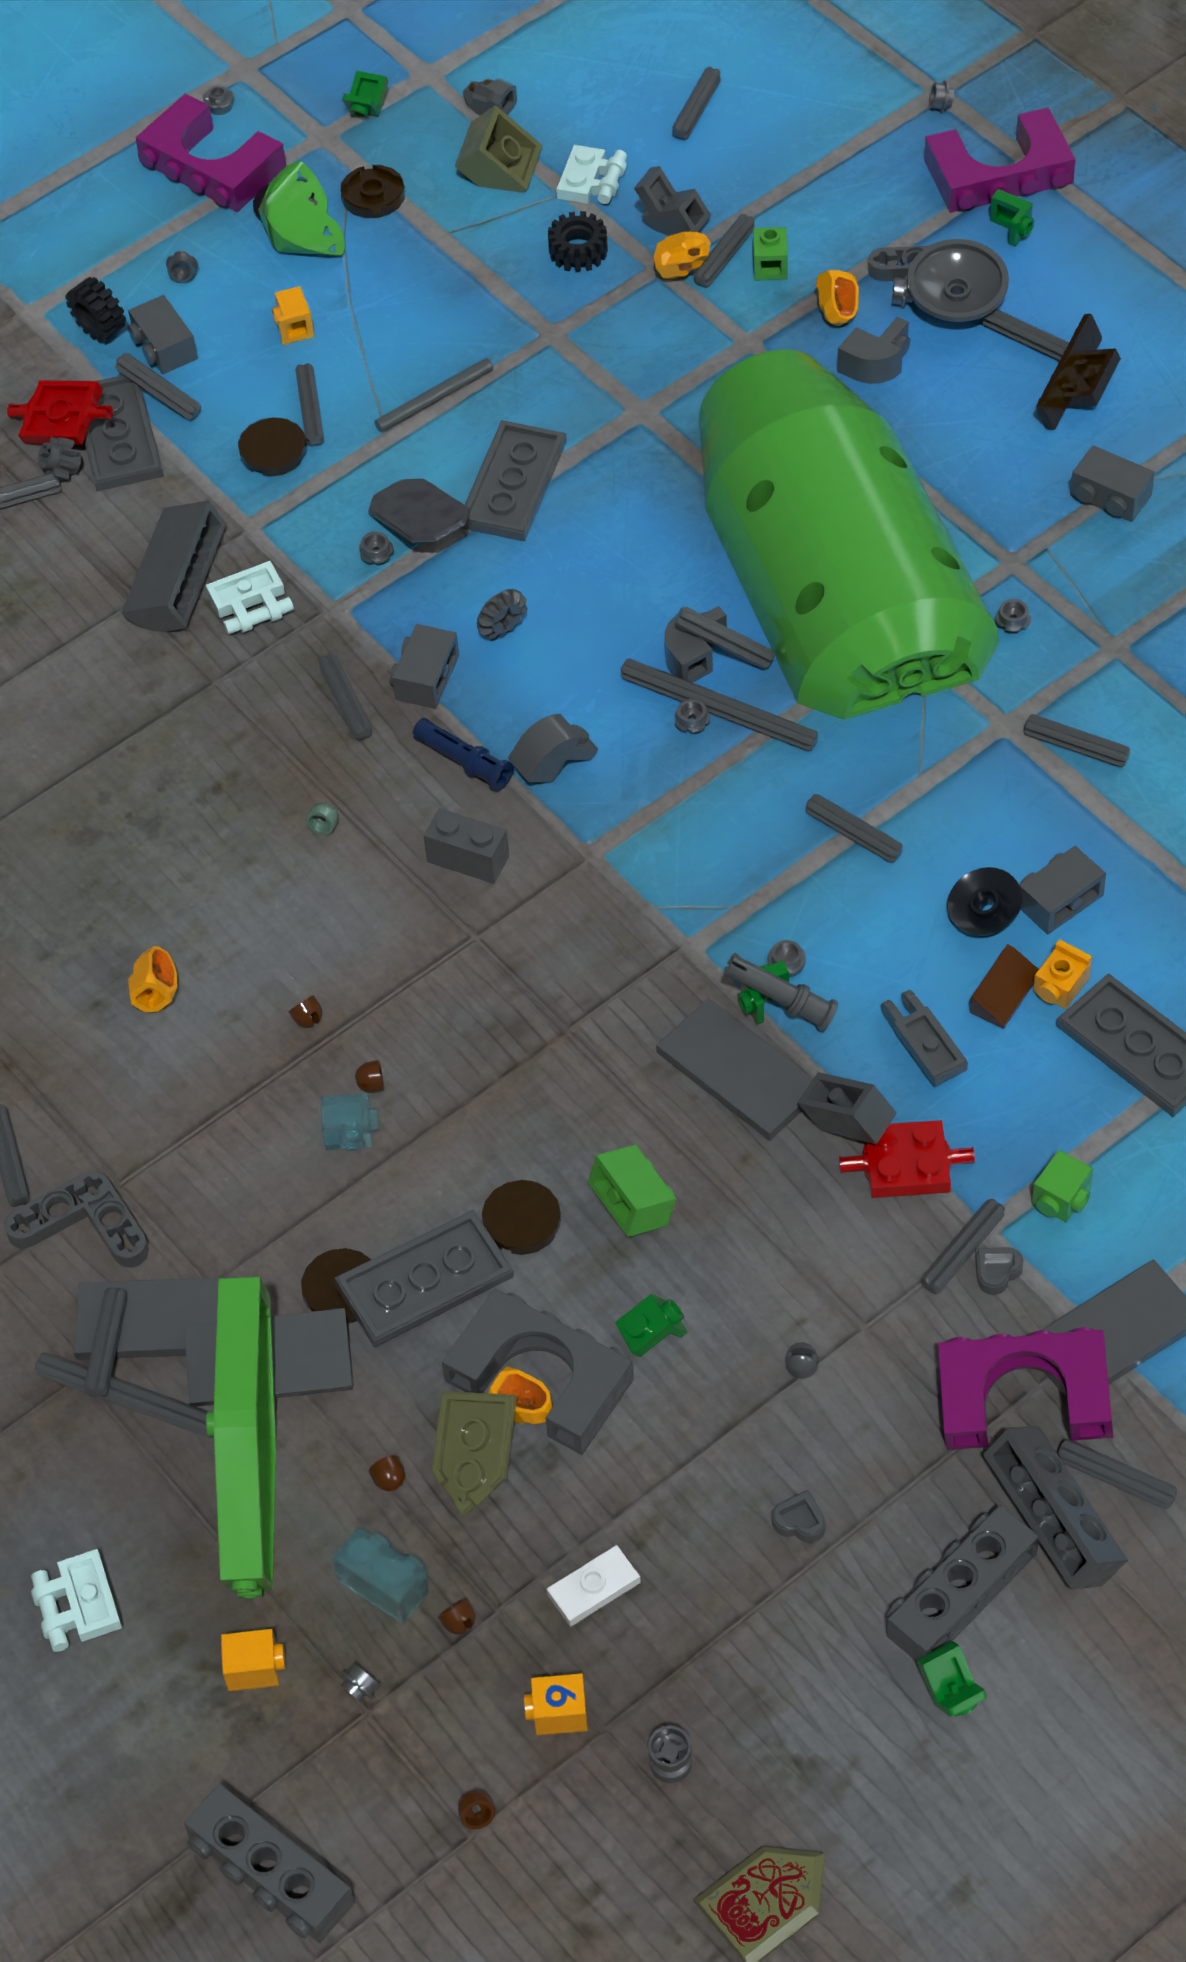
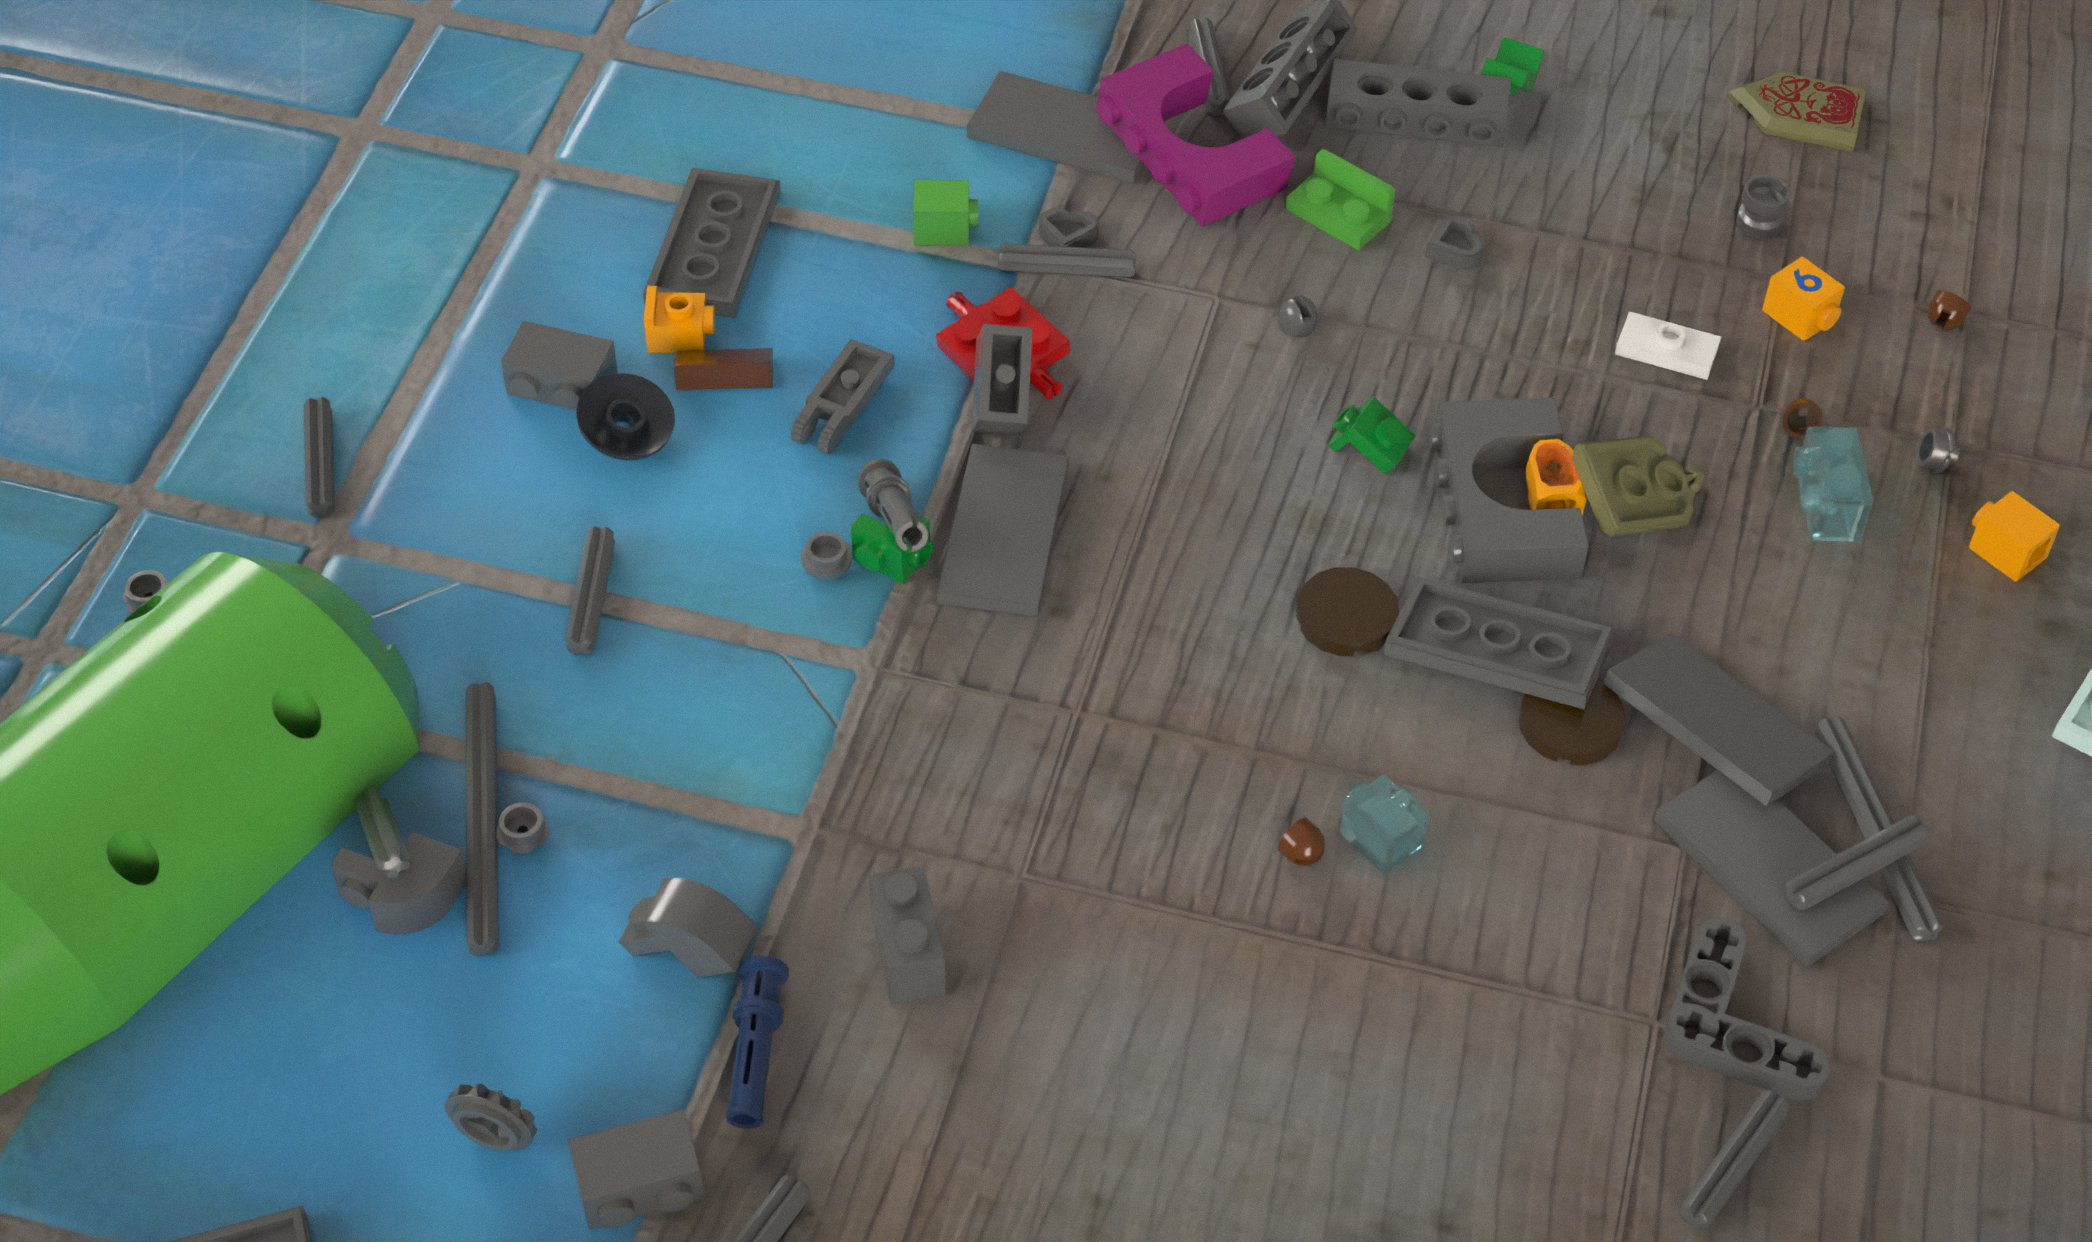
camera: 130 degrees left, 5 degrees down
light orange rock [128,946,177,1013] -> none
bright green container [206,1277,277,1599] -> none
reddish brown hinge [288,995,322,1028] -> none
sand green hinge [306,802,338,835] -> none
reddish brown hinge [368,1455,405,1492] -> none
bright green brick [588,1144,676,1237] -> none
none -> bright green bracket [1286,149,1395,251]

